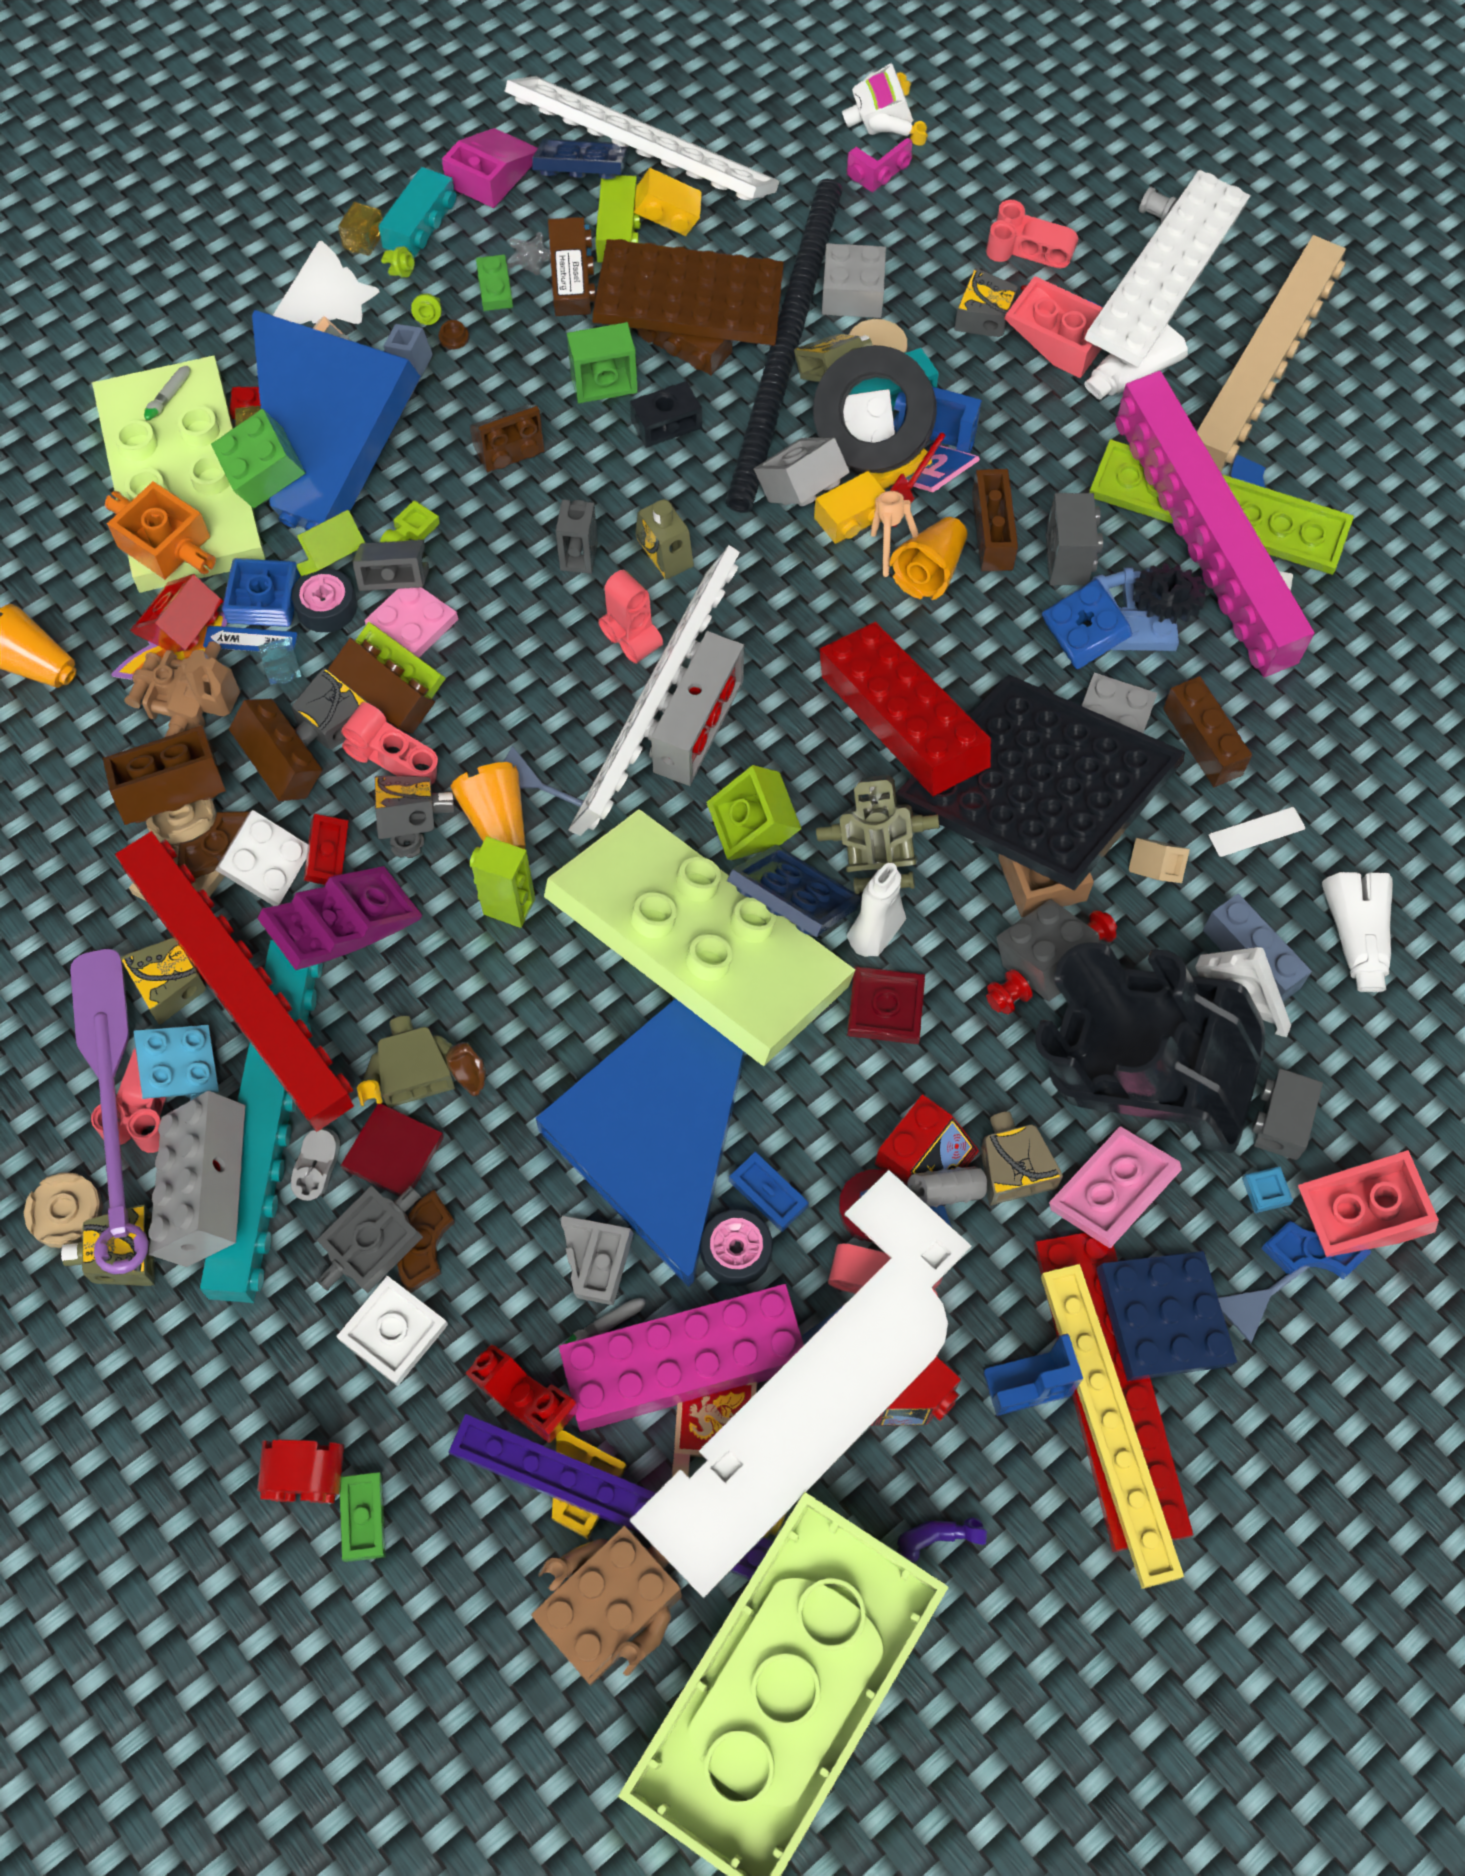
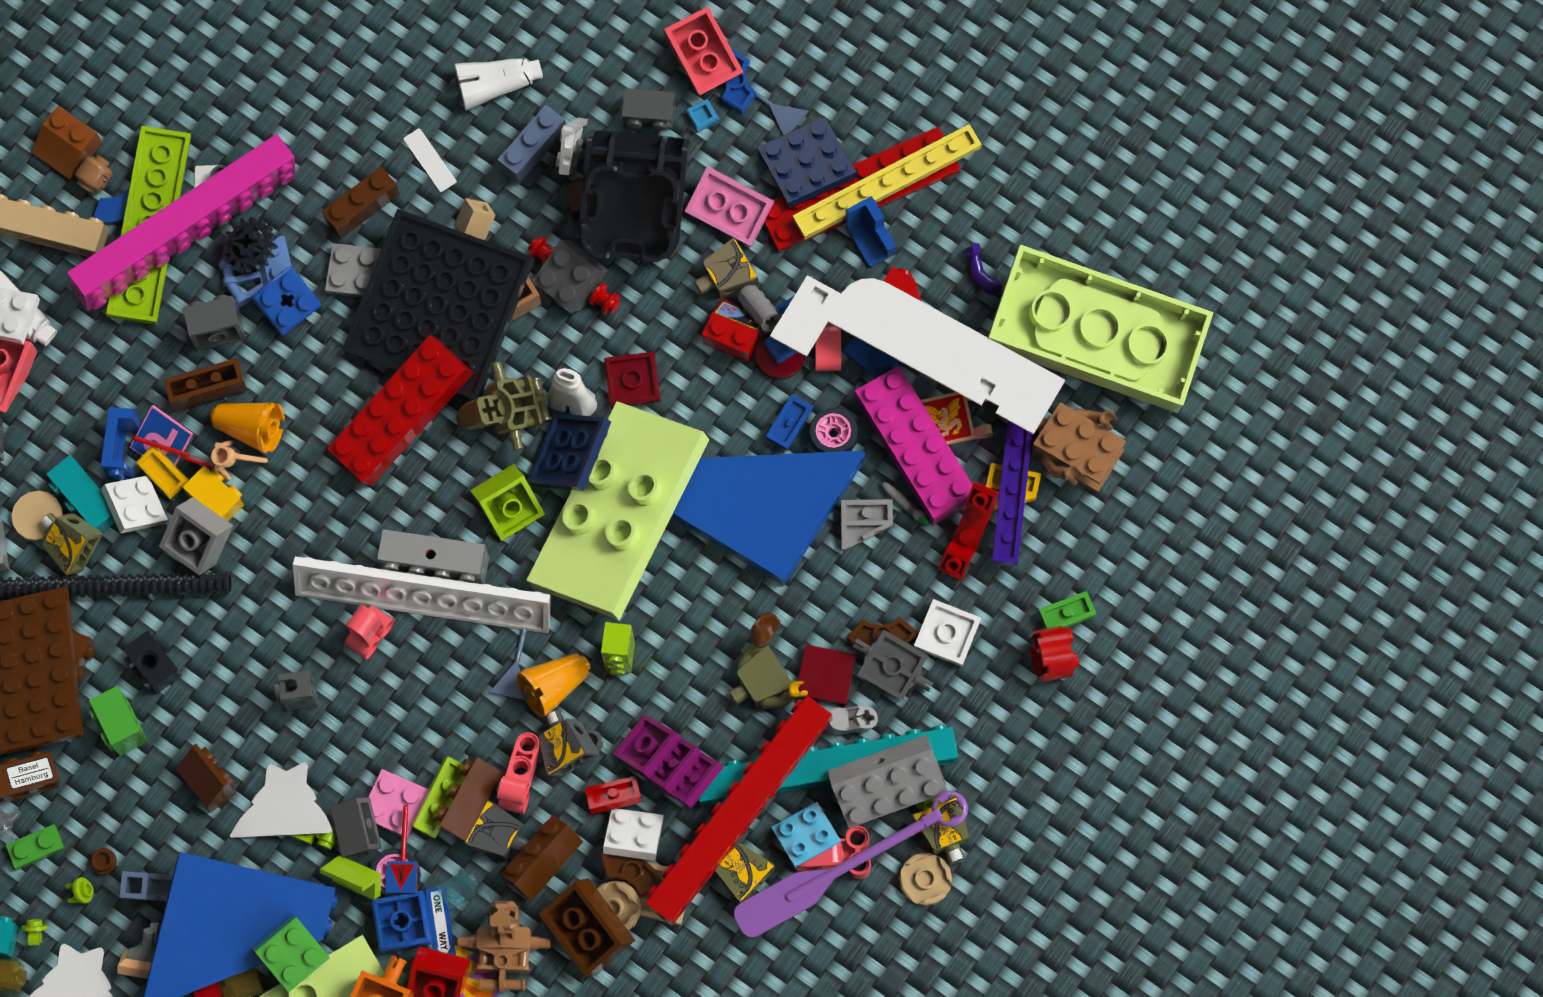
camera: 100 degrees left, 10 degrees up
olive torso [635,499,694,580] -> none
black tyre [813,345,937,473] -> none
none -> dark orange slope [32,106,102,181]
none -> medium nougat head [75,155,113,194]
none -> white sticker [230,762,332,838]
none -> piece [385,805,418,893]

